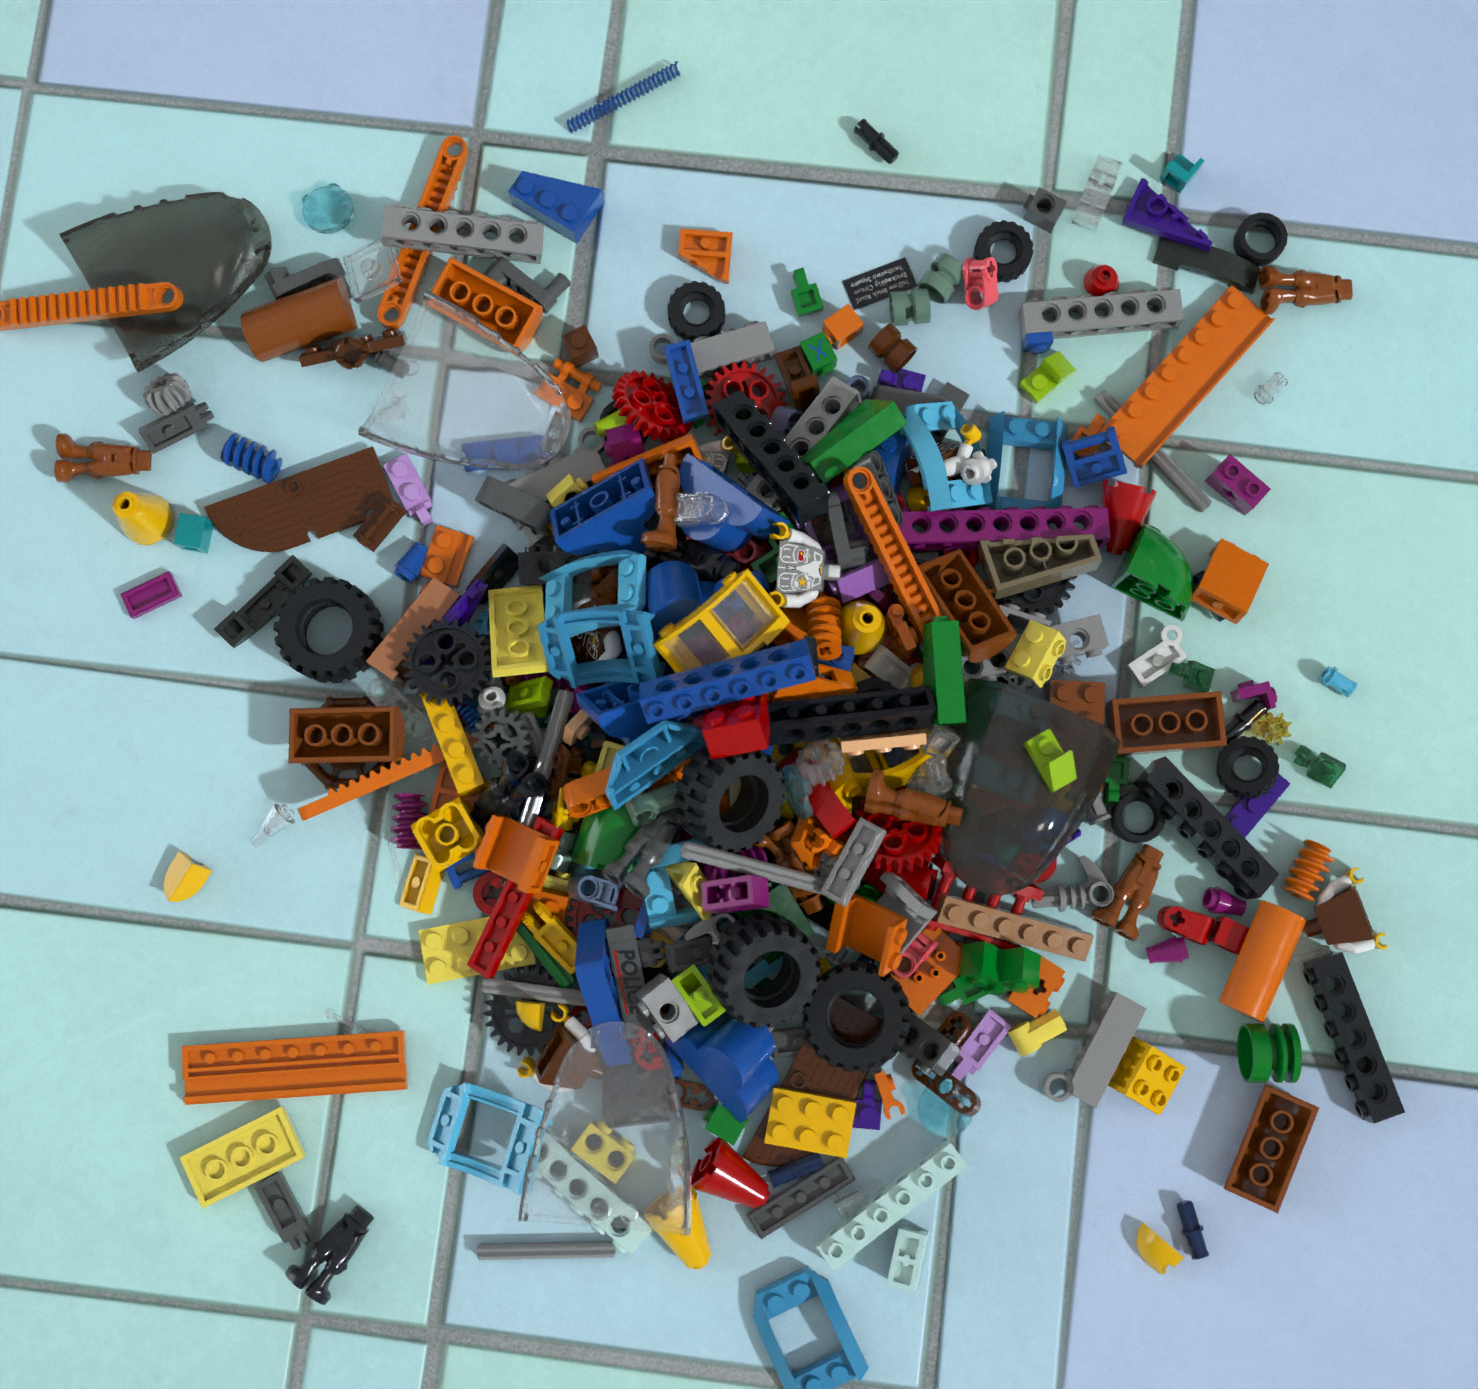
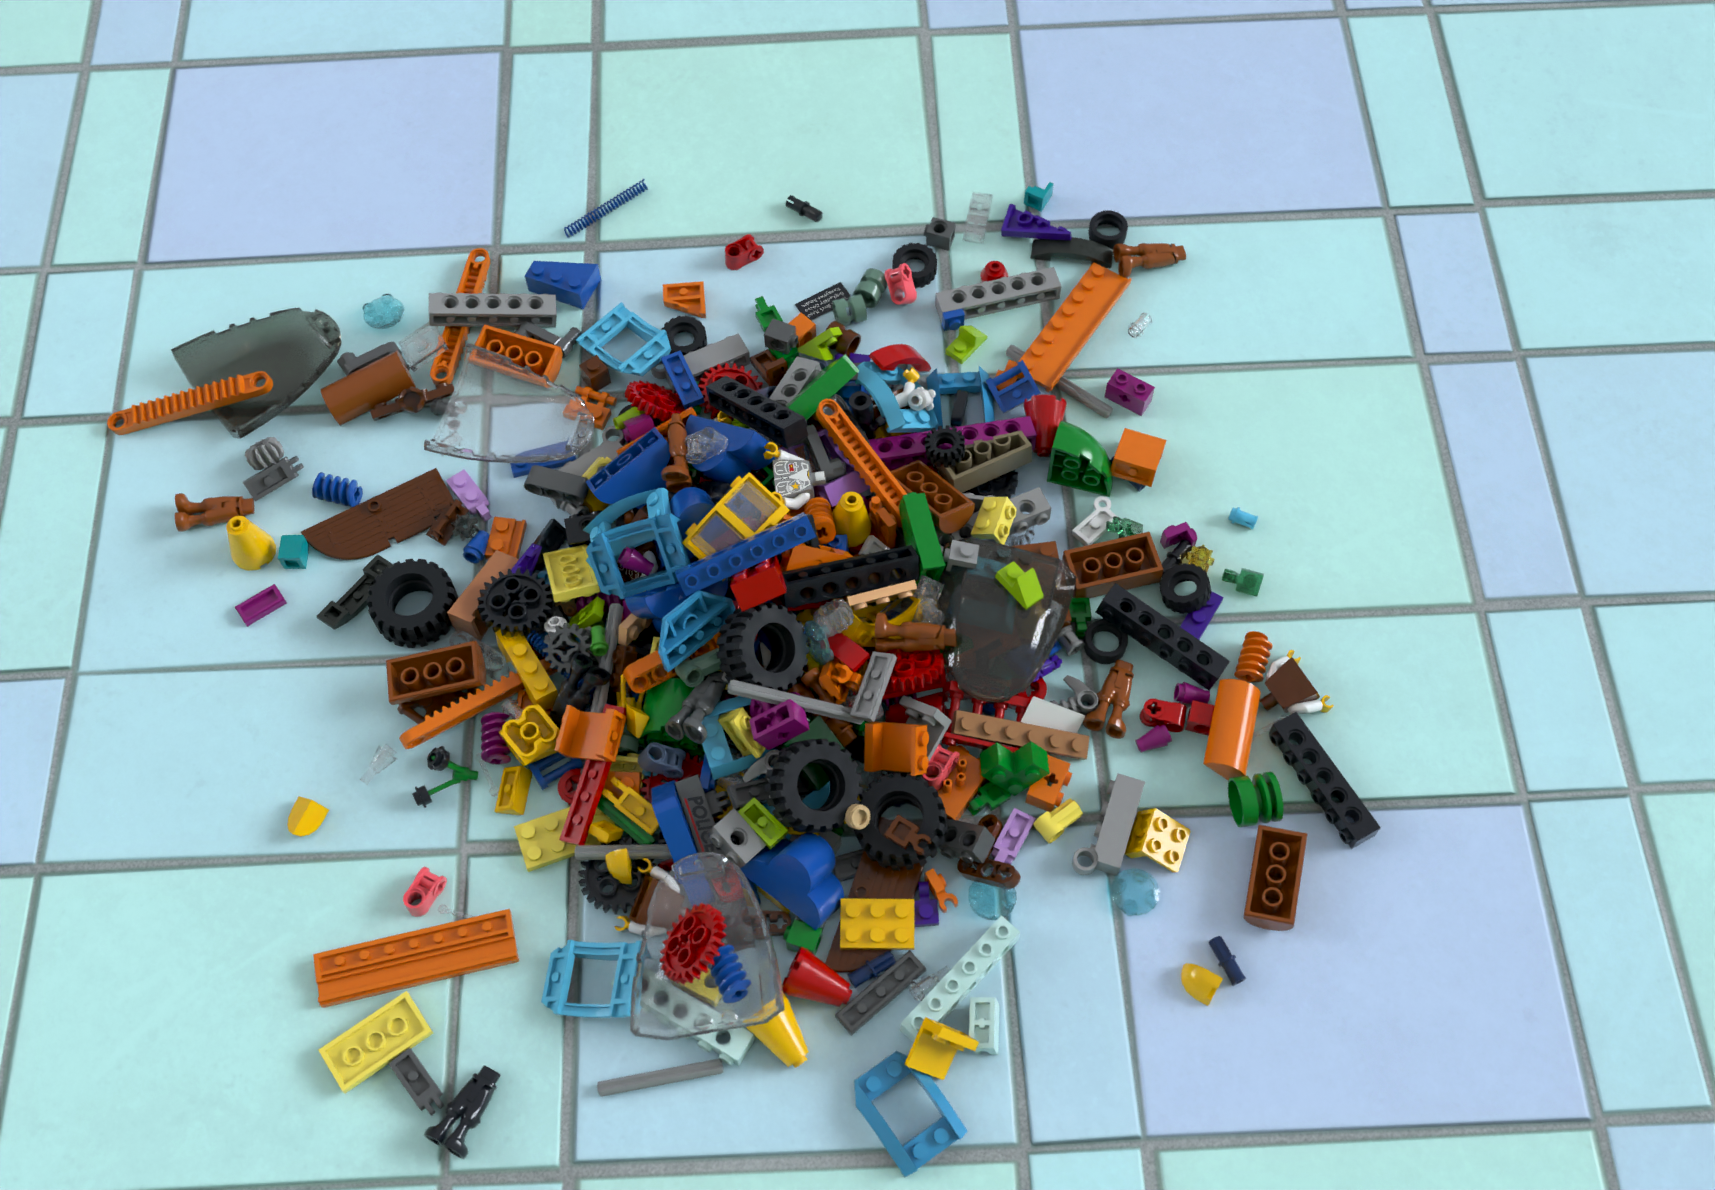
camera: 10 degrees left, 20 degrees down
none -> coral piece [403,867,447,917]
none -> plant [412,746,478,808]
none -> clear smoke gear [451,512,479,541]
none -> clear pin [501,698,523,720]
none -> medium azure wedge [576,302,671,377]
none -> yellow plate [588,820,624,843]
none -> bright green pin [590,626,609,656]
none -> magenta cone [618,546,654,576]
none -> yellow slope [626,704,649,738]
none -> red gear [659,903,727,985]
none -> blue piece [707,945,751,1004]
none -> red piece [725,234,764,270]
none -> dark grey brick [764,318,798,355]
none -> lime slope [798,327,842,361]
none -> tan tile [845,804,870,830]
none -> black piece [849,391,886,440]
none -> red slope [869,344,931,372]
none -> reddish brown plate [884,815,931,855]
none -> yellow bracket [905,1017,979,1080]
none -> black tyre [925,425,965,468]
none -> light grey bracket [943,540,979,571]
none -> black beam [951,389,969,427]
none -> white sticker [1021,696,1085,733]
none -> clear light blue dish [1111,868,1160,916]

